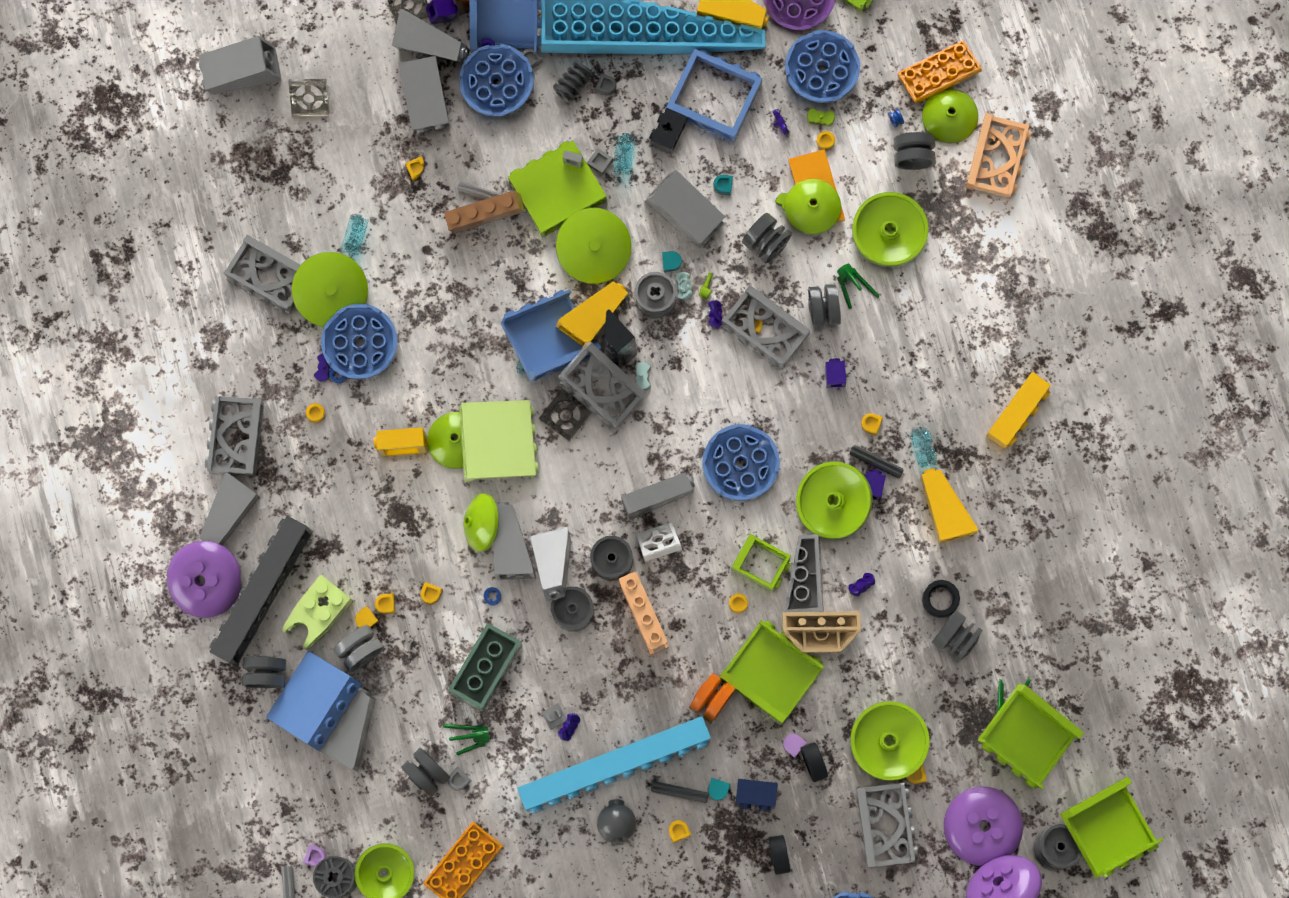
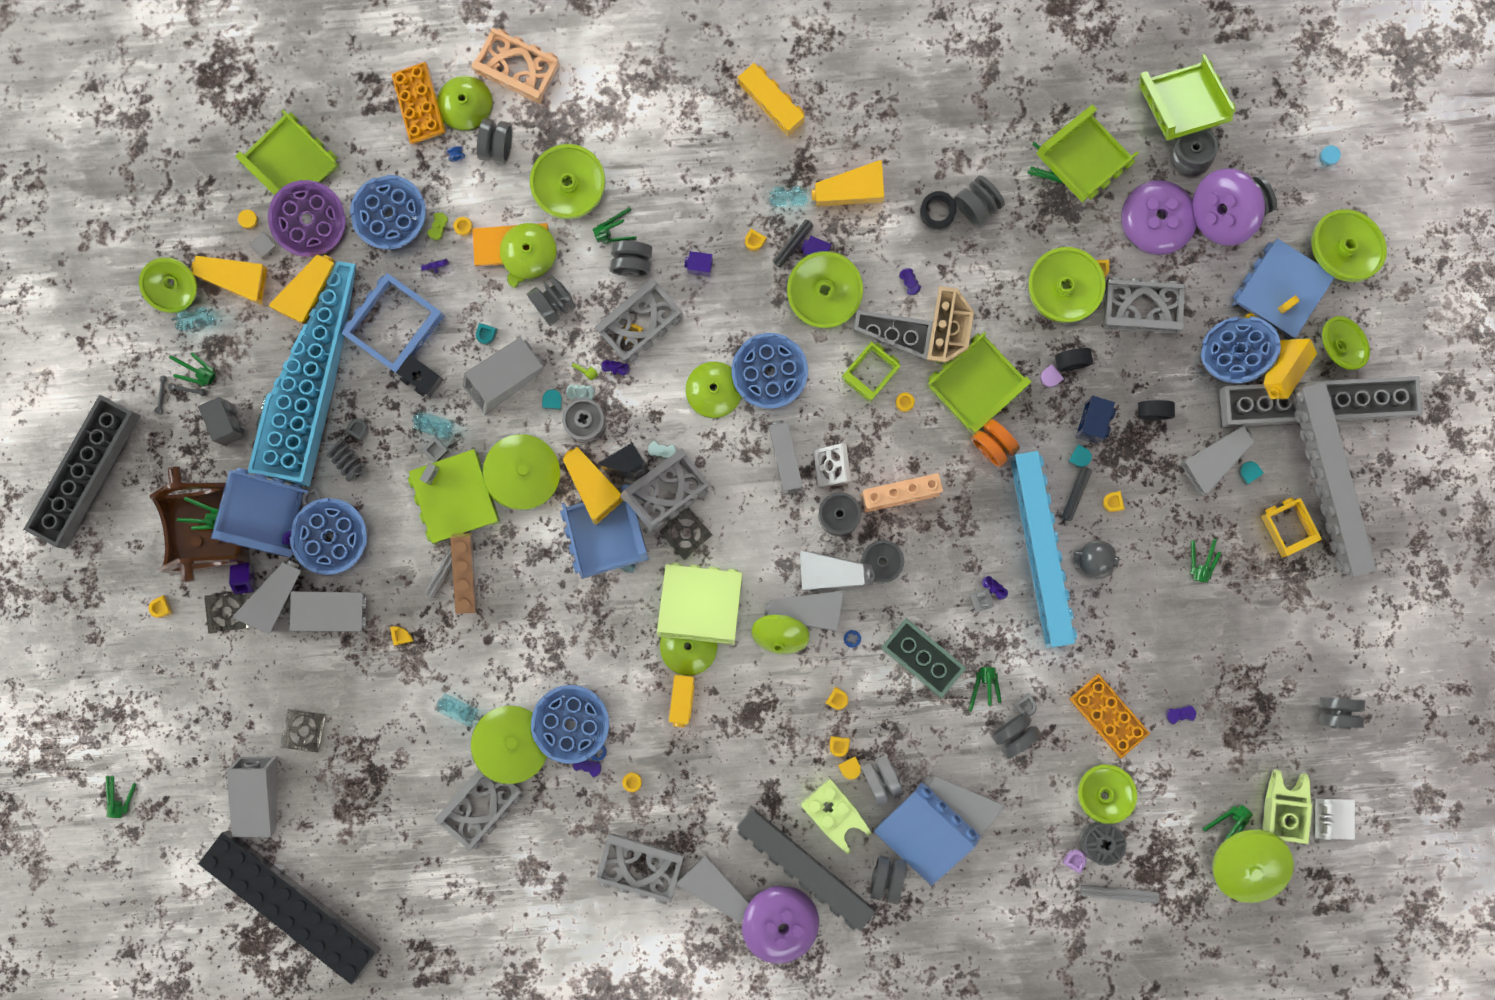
camera: 75 degrees left, 5 degrees up
none -> black brick [198,830,381,985]
none -> lime dish [686,361,742,418]

